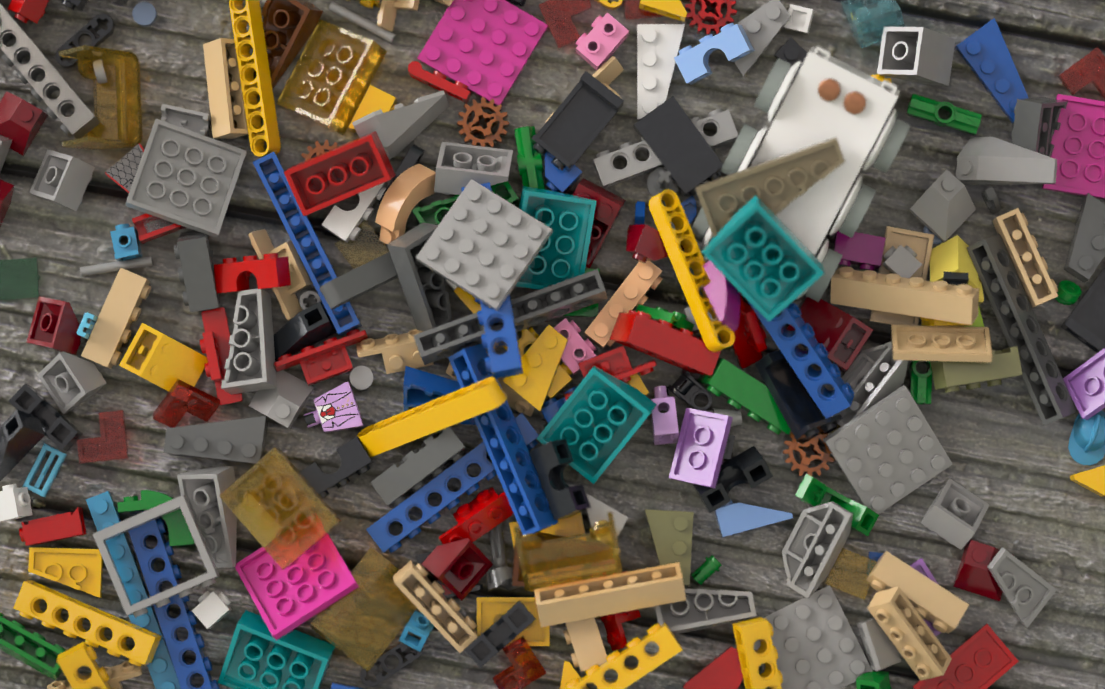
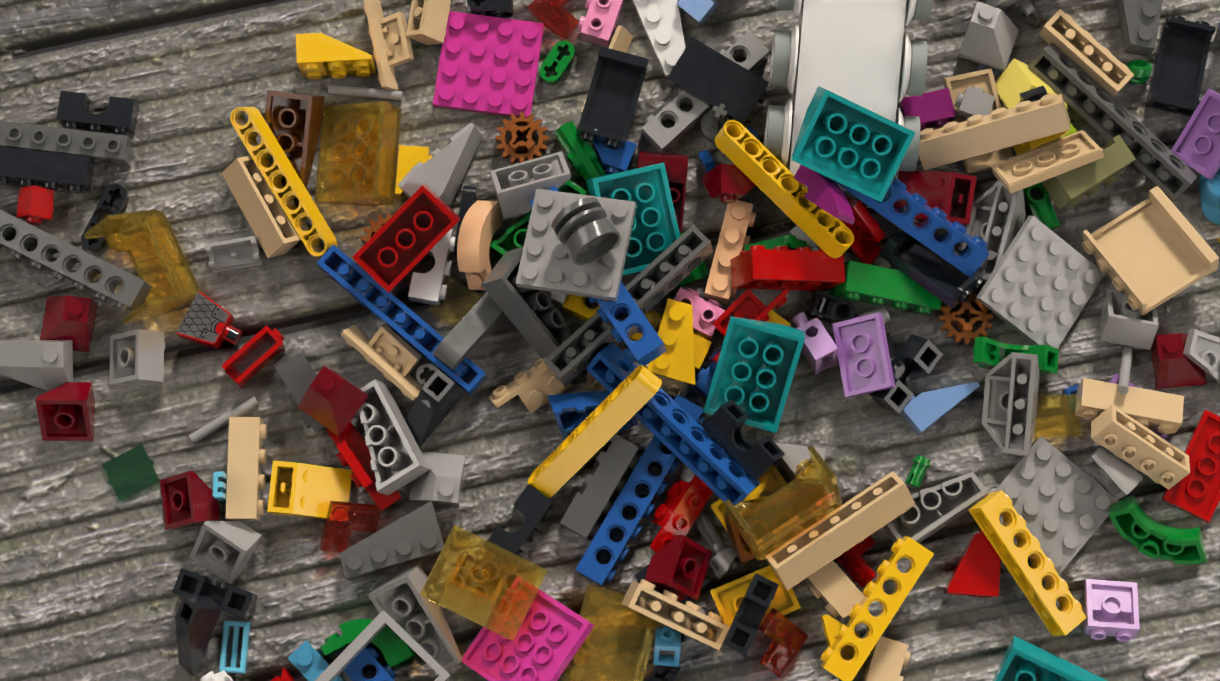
camera: 30 degrees left, 5 degrees down
clear red plate [77,410,129,464] -> none
light grey tile [93,59,108,84] -> none
dark azure brick [110,223,142,261] -> none
light grey plate [125,119,247,238] -> none
sand blue tile [132,2,157,27] -> none
red arch [214,253,291,293] -> none
red bracket [274,329,368,386] -> none
lavender torso [304,382,364,433] -> none
light grey tile [349,366,374,390] -> none
red plate [408,61,471,104] -> none
olive wedge [644,509,694,585] -> none
dark tan wing [696,137,845,238] -> none
none -> dark red slope [298,365,369,437]
none -> green beam [540,40,575,85]
none -> dark grey wheel [551,197,621,266]
none -> tan panel [1082,185,1219,316]
none -> light grey bar [1118,345,1133,394]

